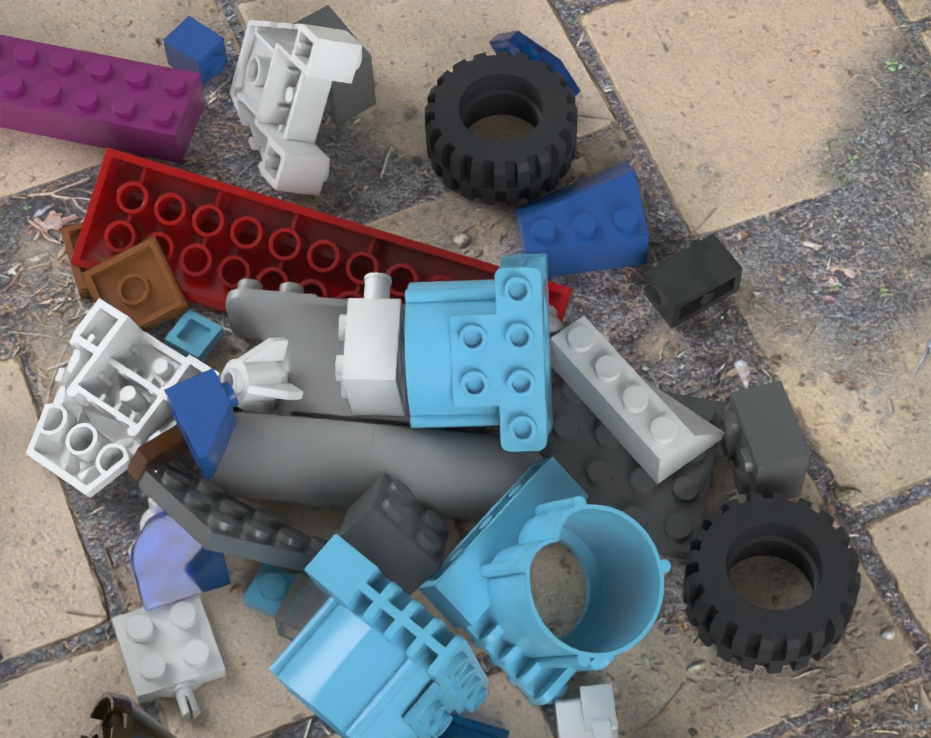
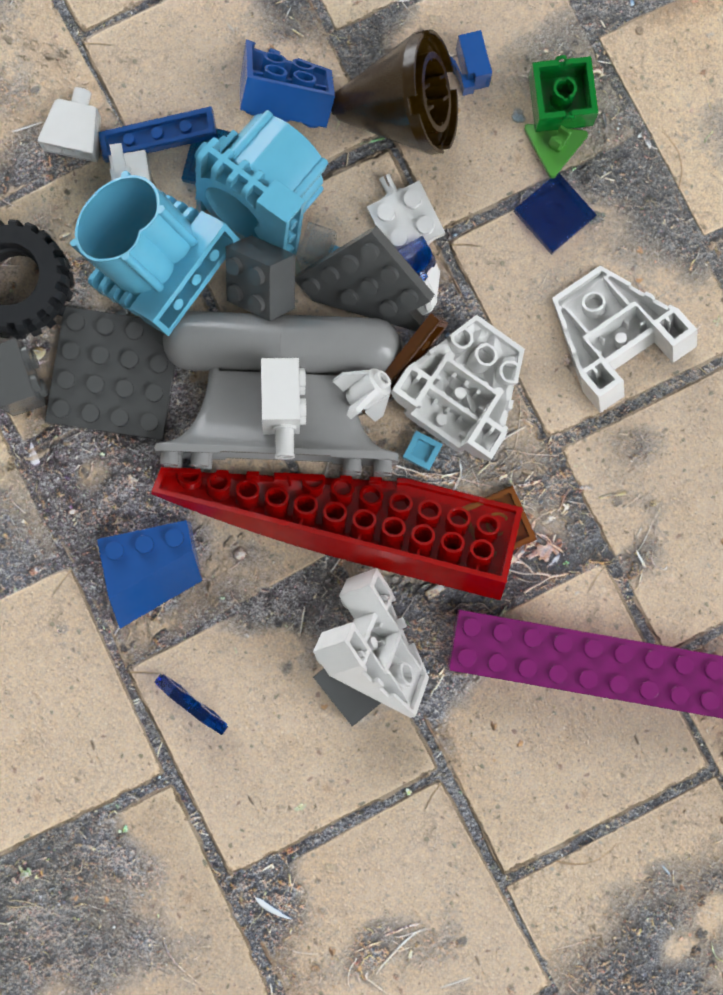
camera: 170 degrees right, 25 degrees up
dark orange tile [81,236,190,332] -> none
blue brick [163,16,228,86] -> none
blue slope [164,368,239,481] -> none
medium azure hose [405,253,553,452] -> none
black tyre [425,51,578,206] -> none
white wedge [550,316,725,484] -> none
pearl dark grey brick [643,233,743,329] -> none

